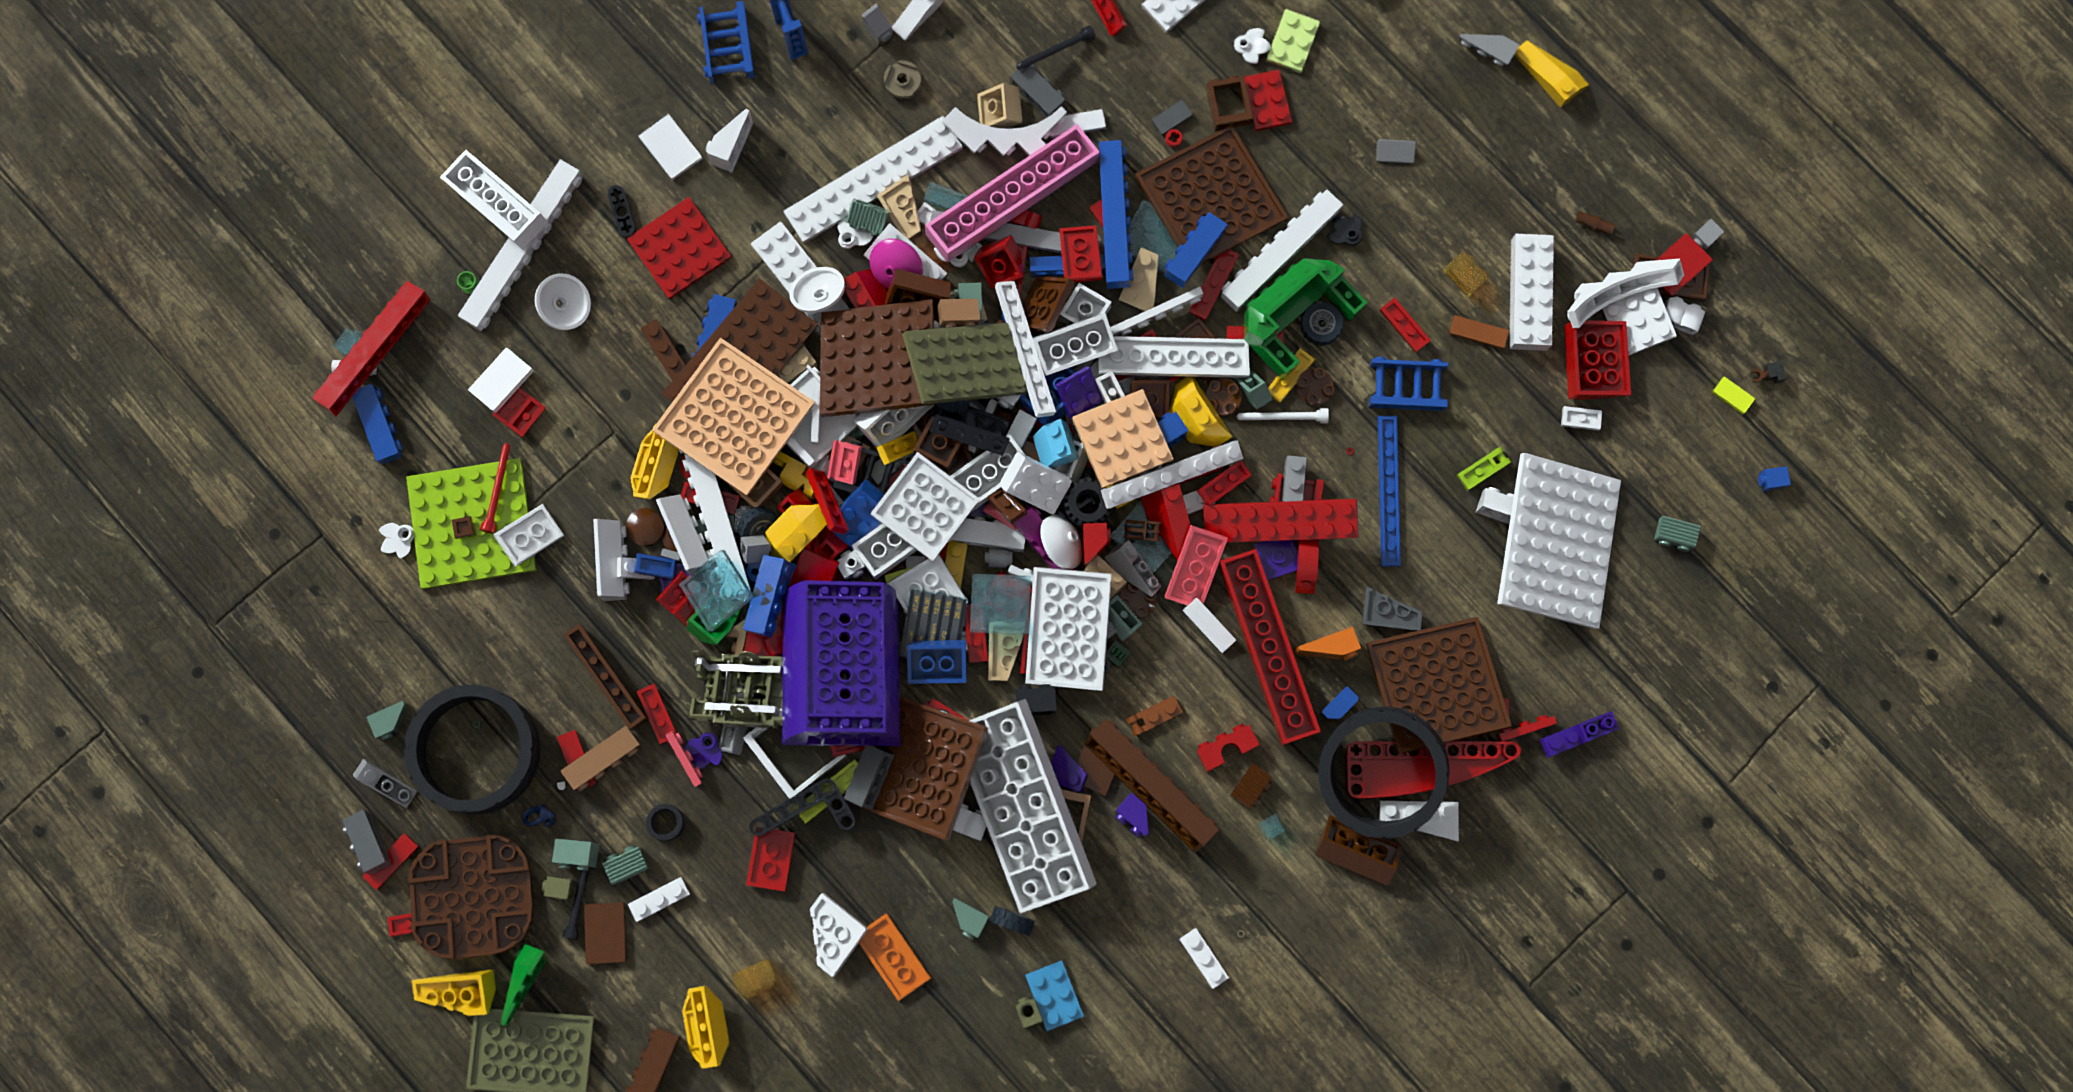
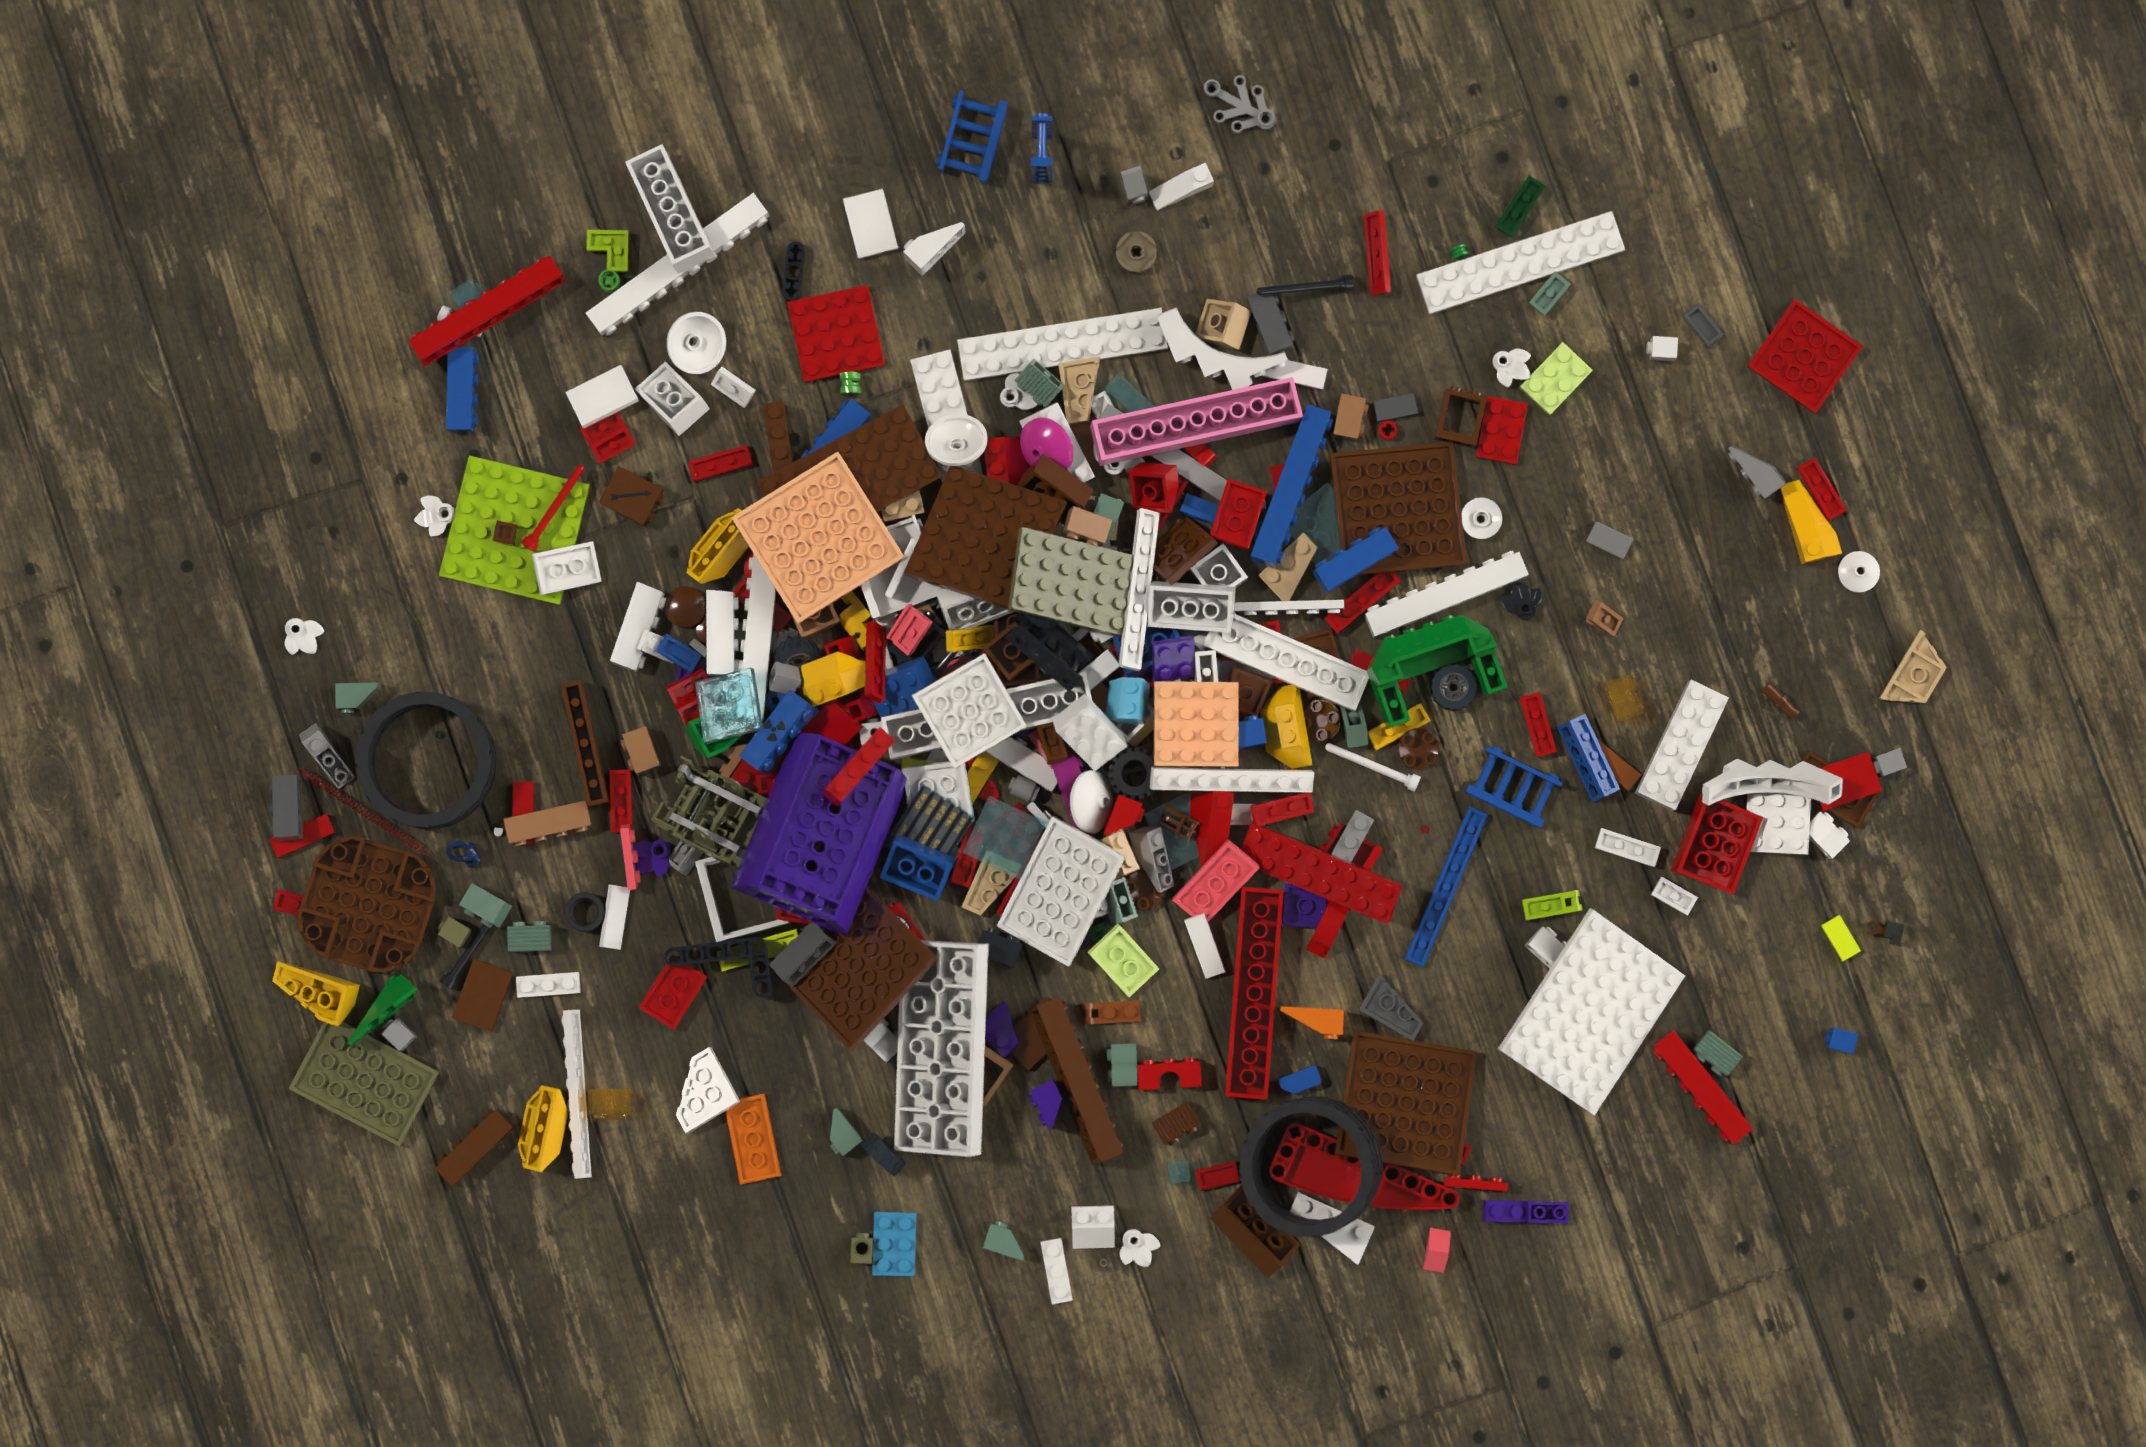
camera: 25 degrees right, 5 degrees up
none -> white plate [285,618,324,655]
none -> red piece [298,768,429,855]
none -> light grey brick [382,1019,417,1051]
none -> white plate [562,1010,592,1178]
none -> lime plate [587,230,629,272]
none -> reddish brown brick [599,466,665,527]
none -> white tile [599,885,630,950]
none -> medium nougat brick [620,726,661,775]
none -> white slope [635,362,709,436]
none -> red tile [688,445,753,482]
none -> white plate [711,367,756,408]
none -> red brick [821,727,895,806]
none -> bright green wheel [840,372,861,395]
none -> red tile [978,780,999,808]
none -> sand green slope [983,1221,1024,1261]
none -> white slope [1072,1205,1115,1249]
none -> yellowish green plate [1087,924,1159,997]
none -> sand green brick [1107,1044,1138,1087]
none -> white plate [1120,1229,1160,1267]
none -> red tile [1195,1161,1240,1191]
none -> medium nougat brick [1332,394,1369,442]
none -> coral slope [1423,1228,1451,1273]
none -> white dish [1461,498,1502,539]
none -> blue fence [1557,714,1620,802]
none -> medium nougat slope [1586,600,1624,636]
none -> white plate [1594,828,1661,867]
none -> red brick [1652,1030,1753,1145]
none -> red tile [1796,457,1847,521]
none -> white dish [1838,551,1880,593]
none -> tan wing [1879,630,1947,704]

